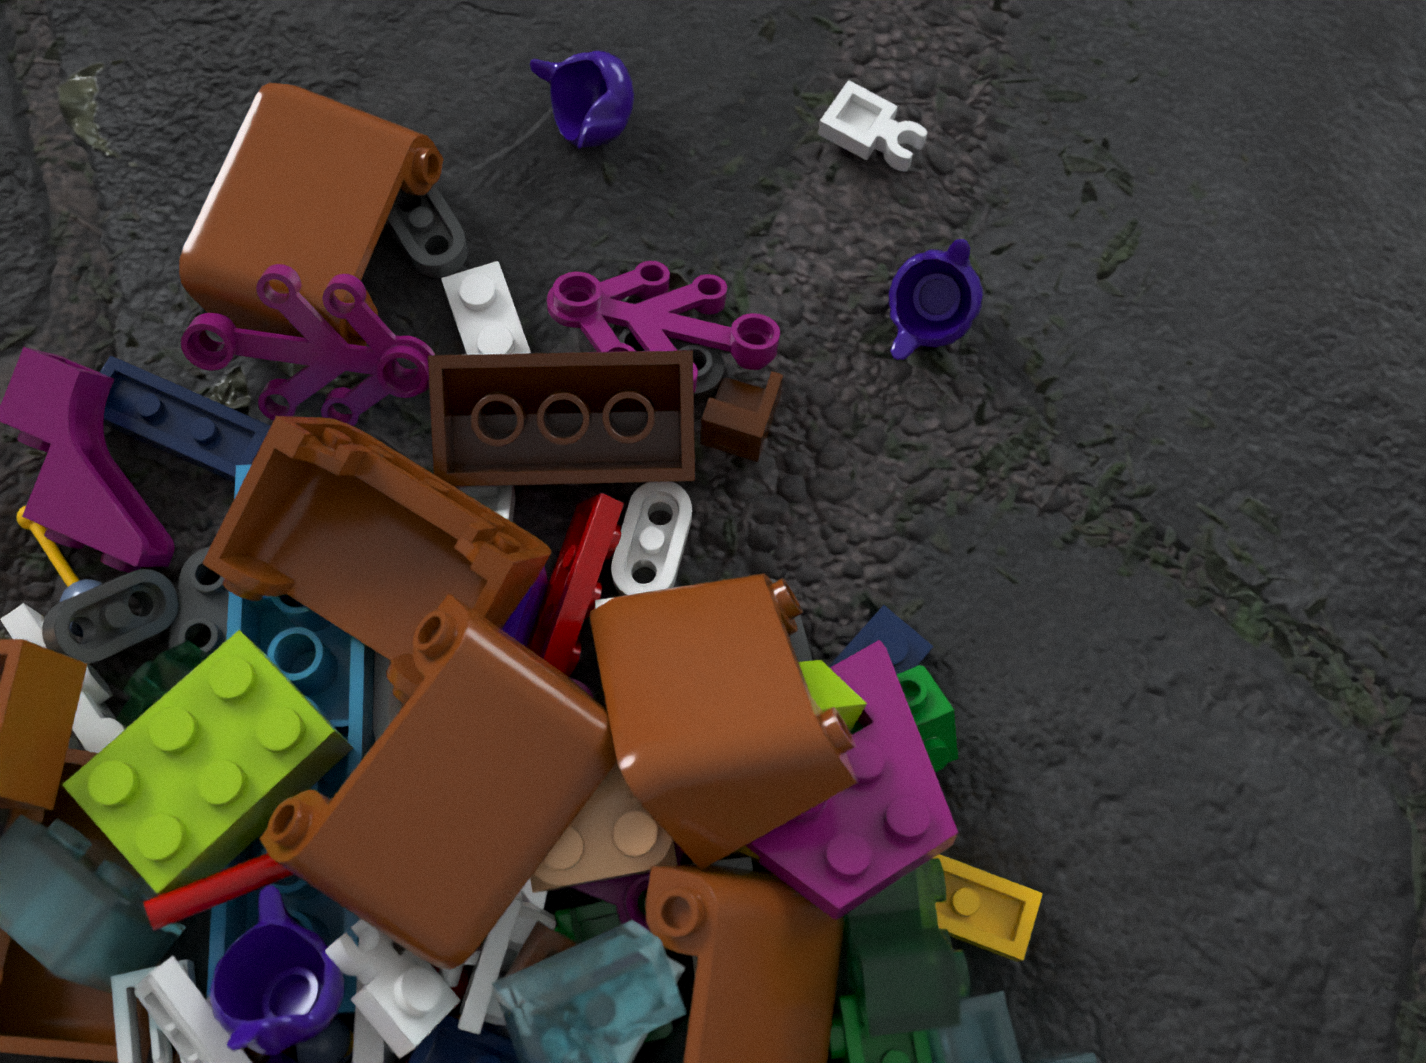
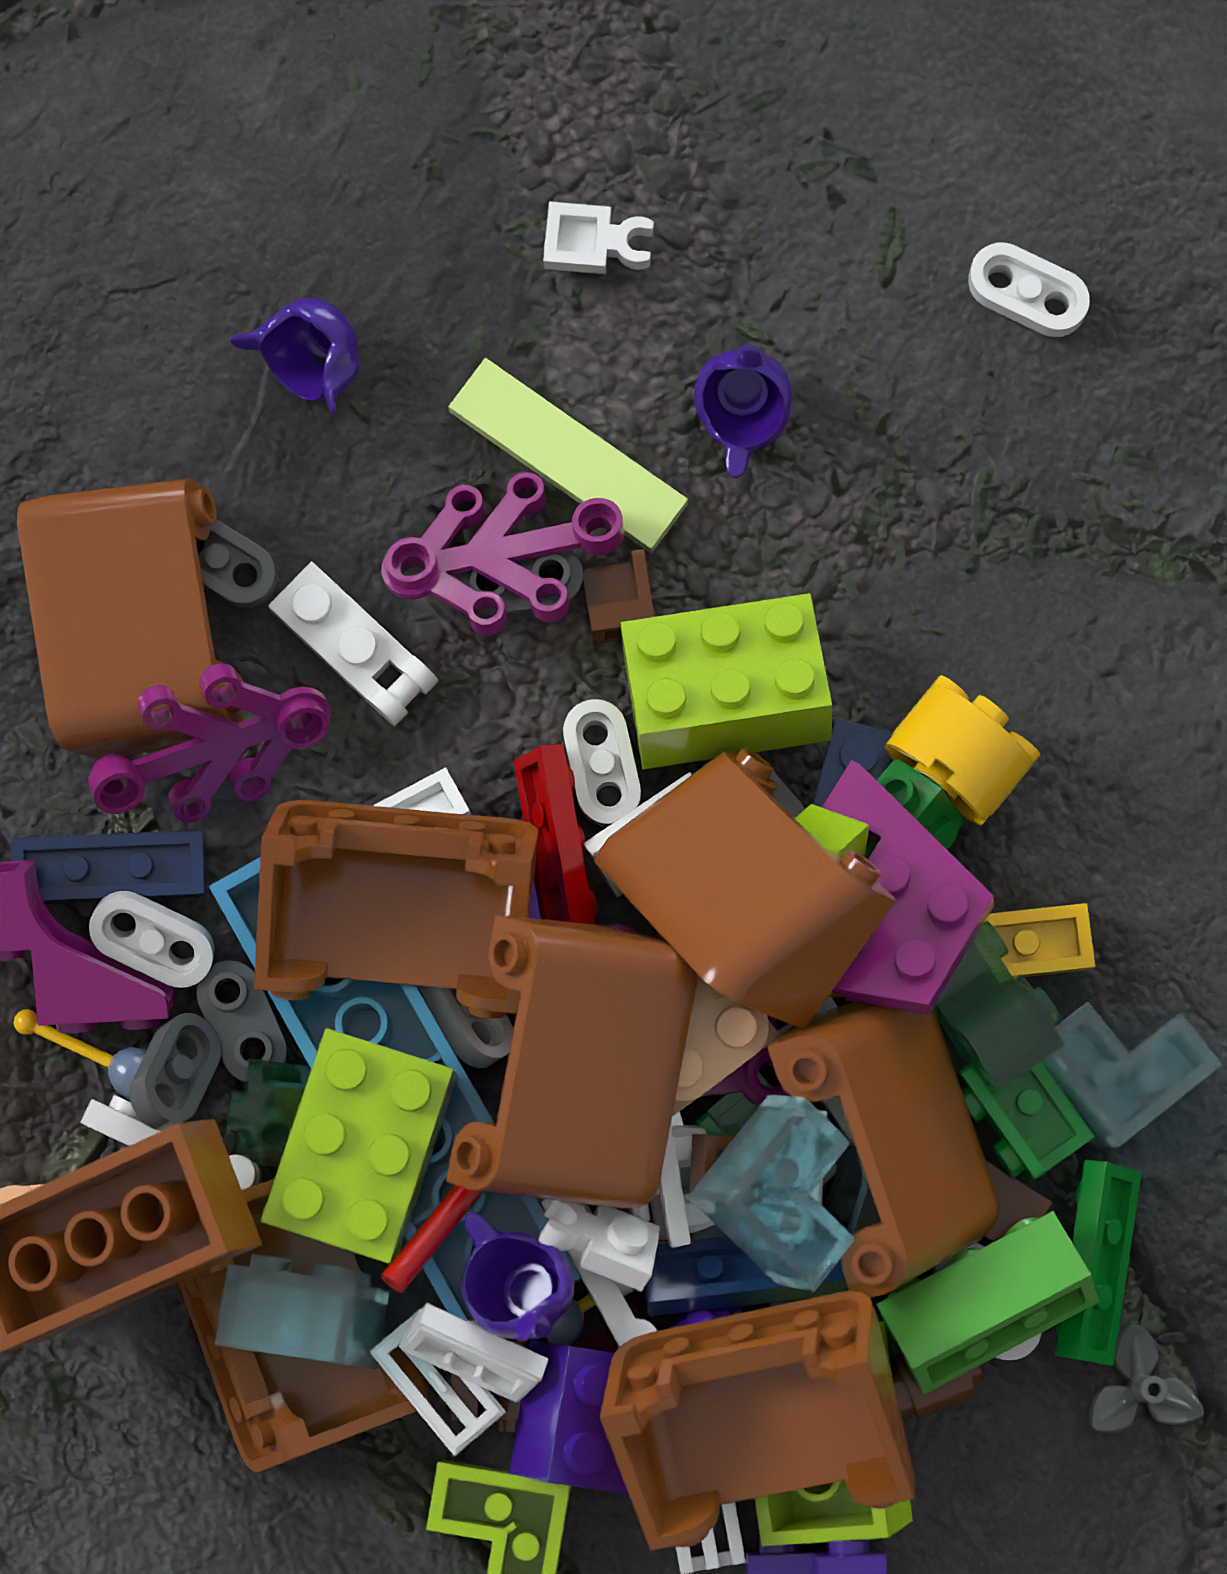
camera: 20 degrees left, 10 degrees up
reddish brown slope [428,350,695,487] -> none
none -> white plate [89,891,215,988]
none -> yellowish green tile [448,358,688,554]
none -> lime brick [620,593,832,769]
none -> yellow brick [884,675,1041,825]
none -> white plate [968,243,1090,337]

